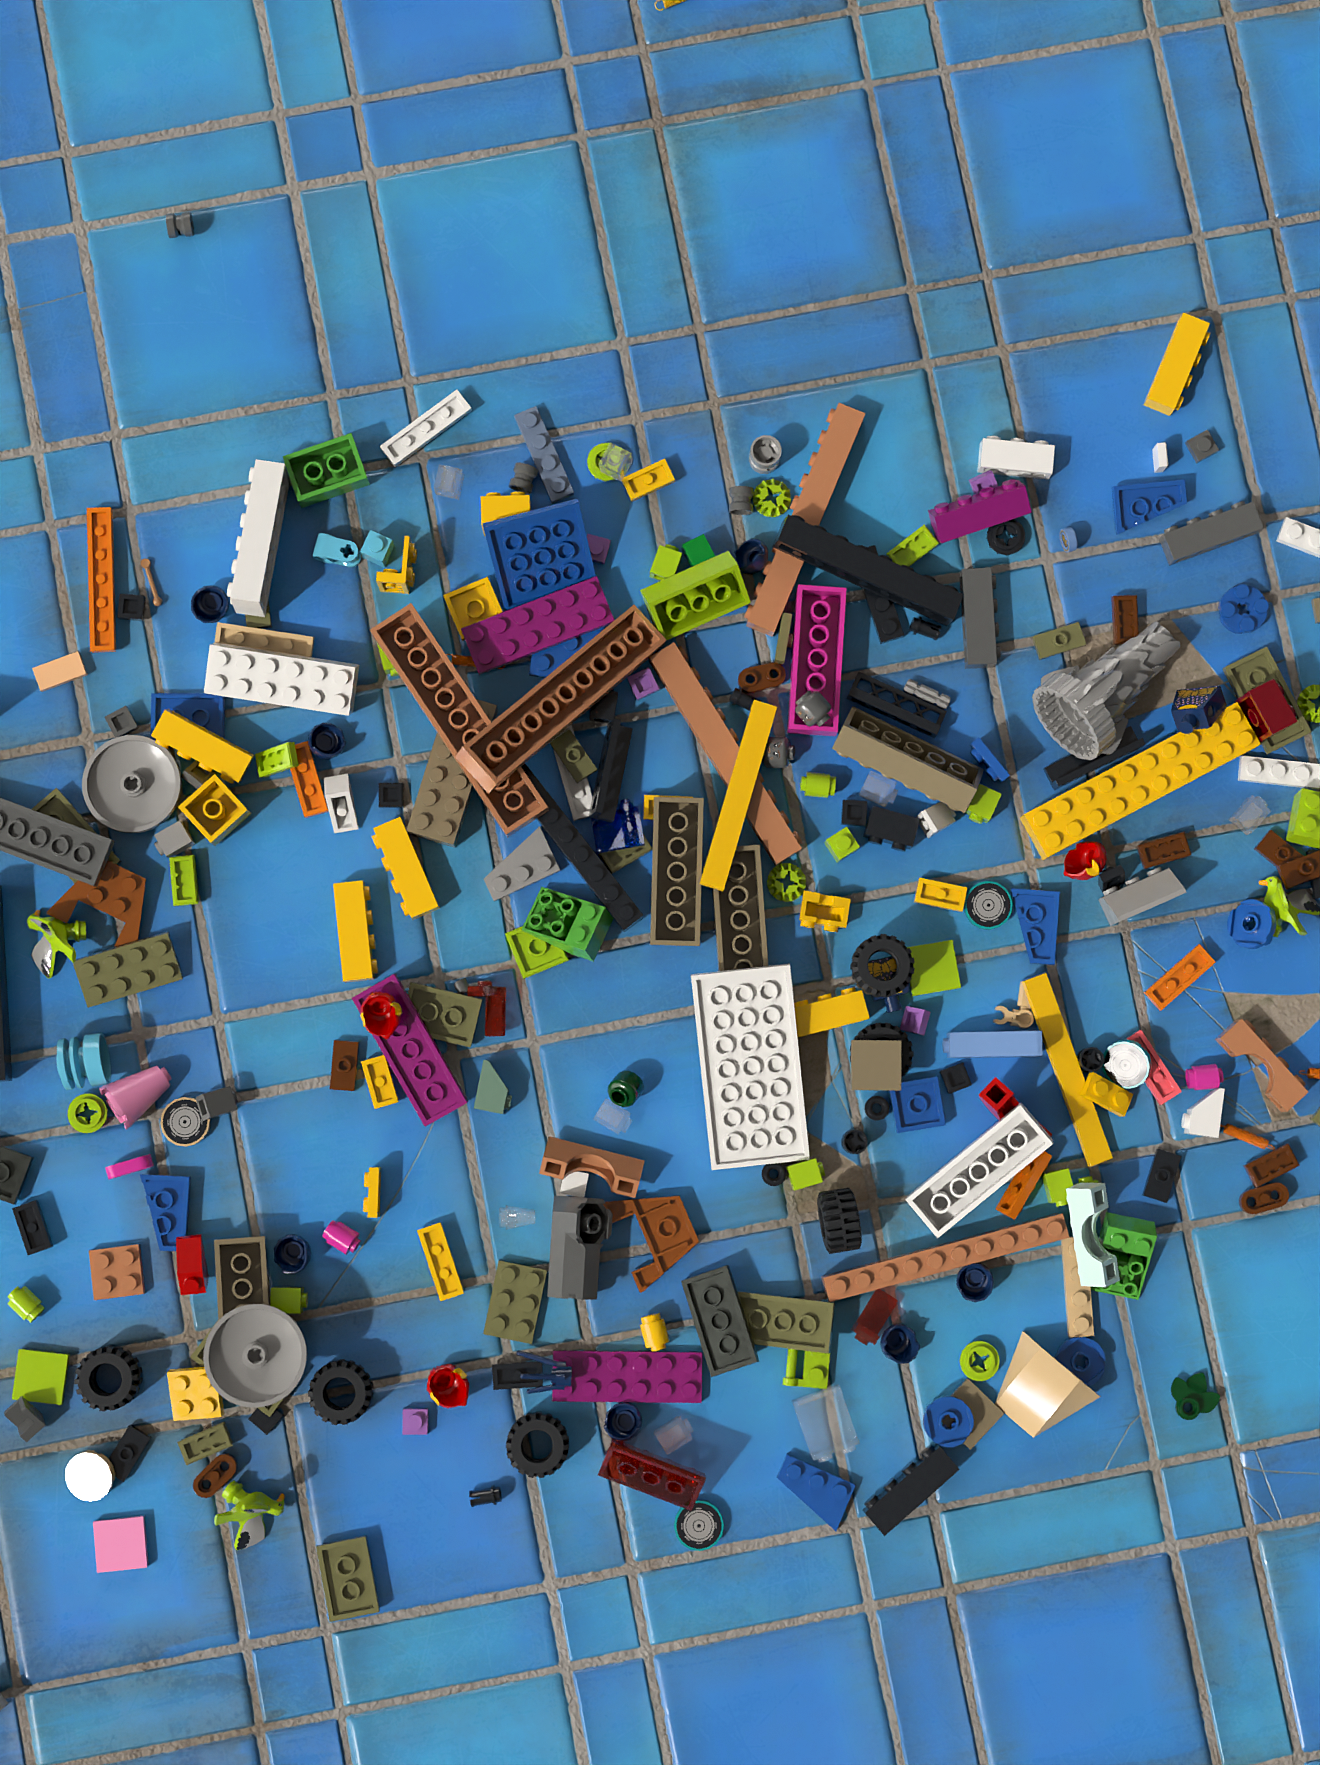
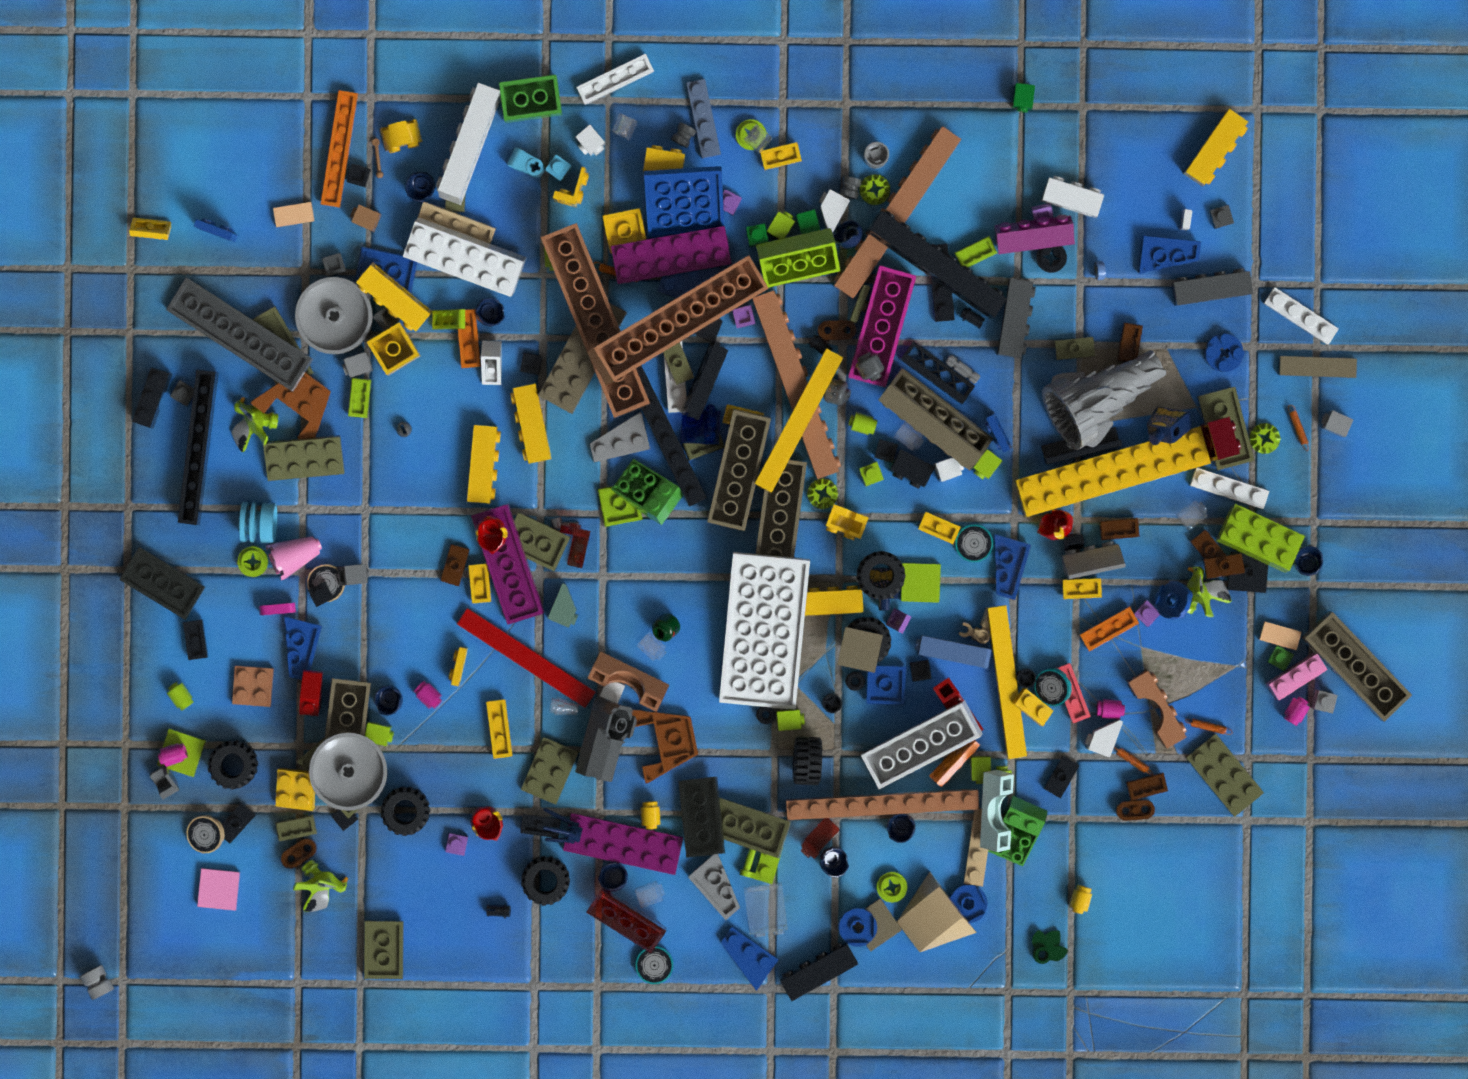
camera: 25 degrees right, 5 degrees up
none -> dark pink brick [158,743,188,767]
none -> black plate [308,581,334,607]
none -> medium nougat brick [350,205,382,232]
none -> yellow cylinder [380,119,423,153]
none -> dark grey hinge [396,422,412,437]
none -> red tile [457,608,595,708]
none -> white brick [576,125,605,156]
none -> light grey wing [688,854,740,920]
none -> green brick [746,224,768,248]
none -> white slope [819,190,850,233]
none -> green brick [1012,83,1035,113]
none -> yellow plate [1062,578,1102,599]
none -> yellow brick [1069,885,1092,914]
none -> medium lavender plate [1134,600,1160,627]

